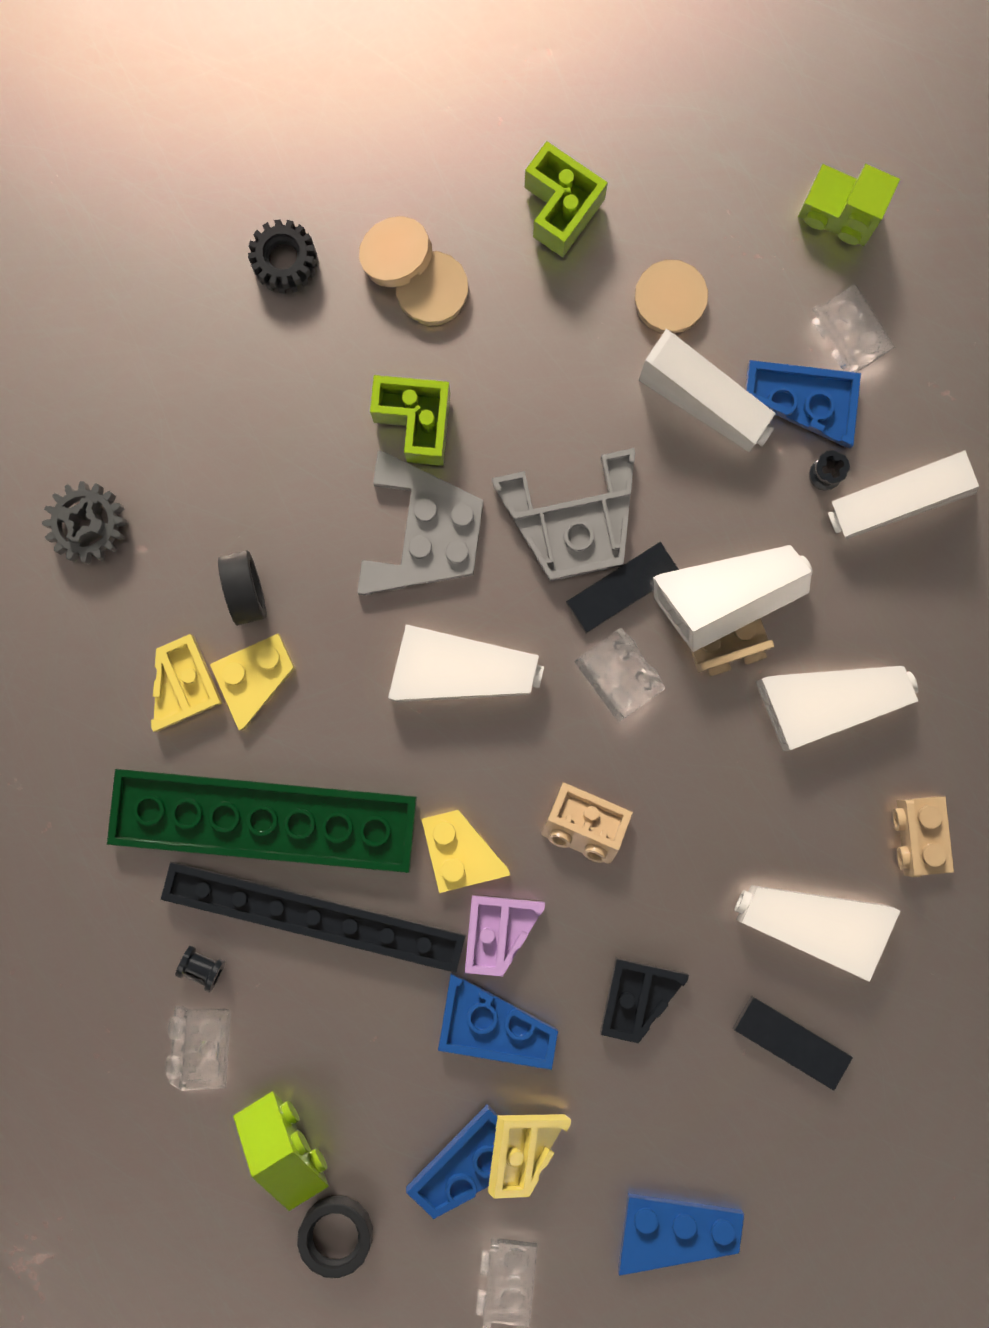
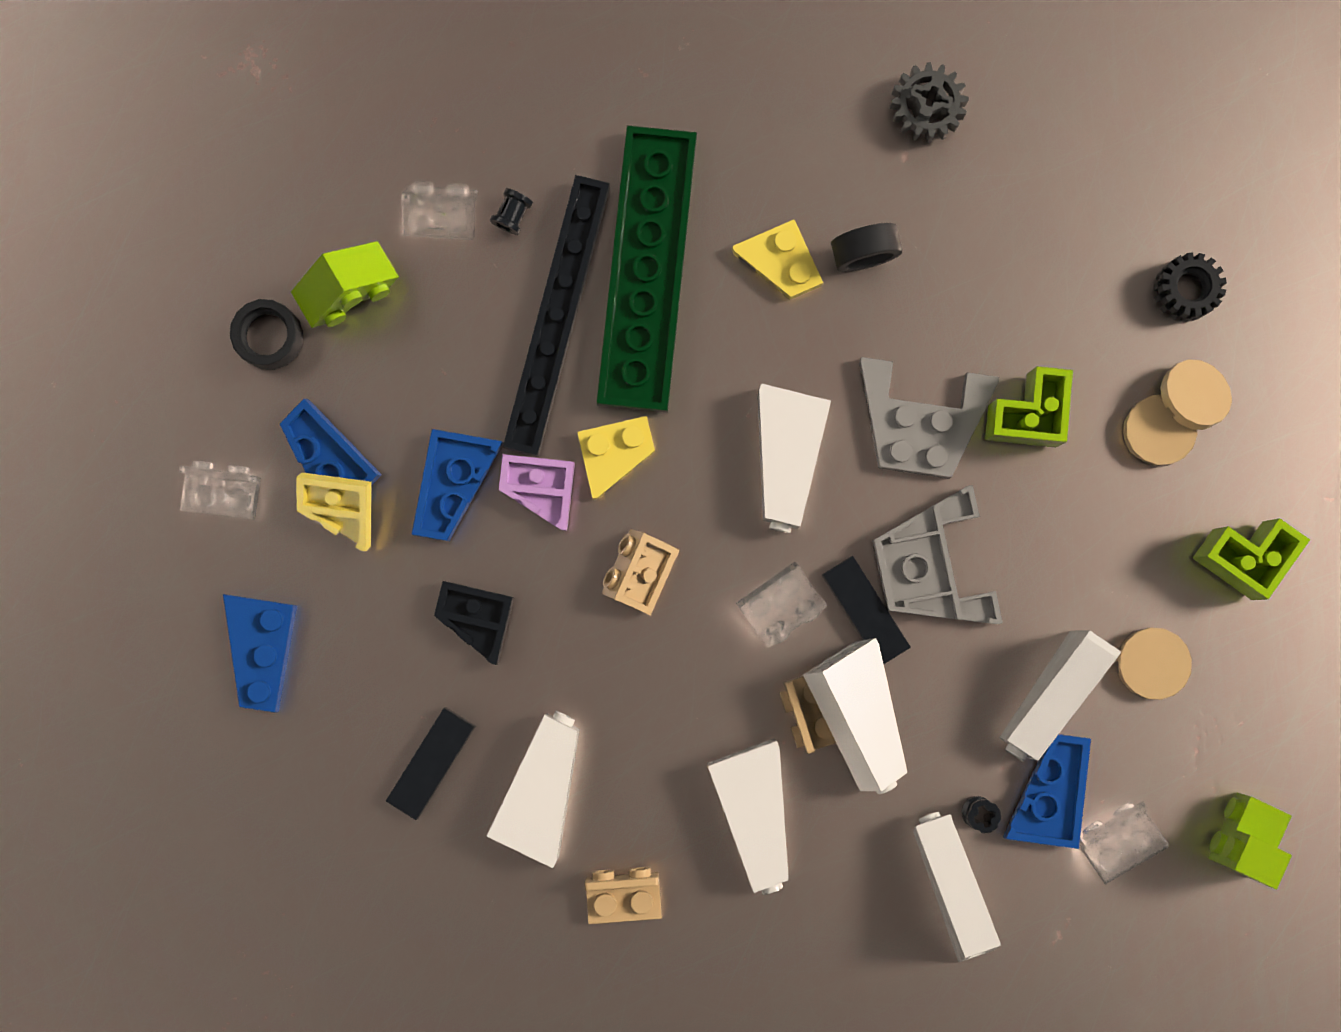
camera: 90 degrees right, 0 degrees up
light yellow wing [151,634,222,732] -> none

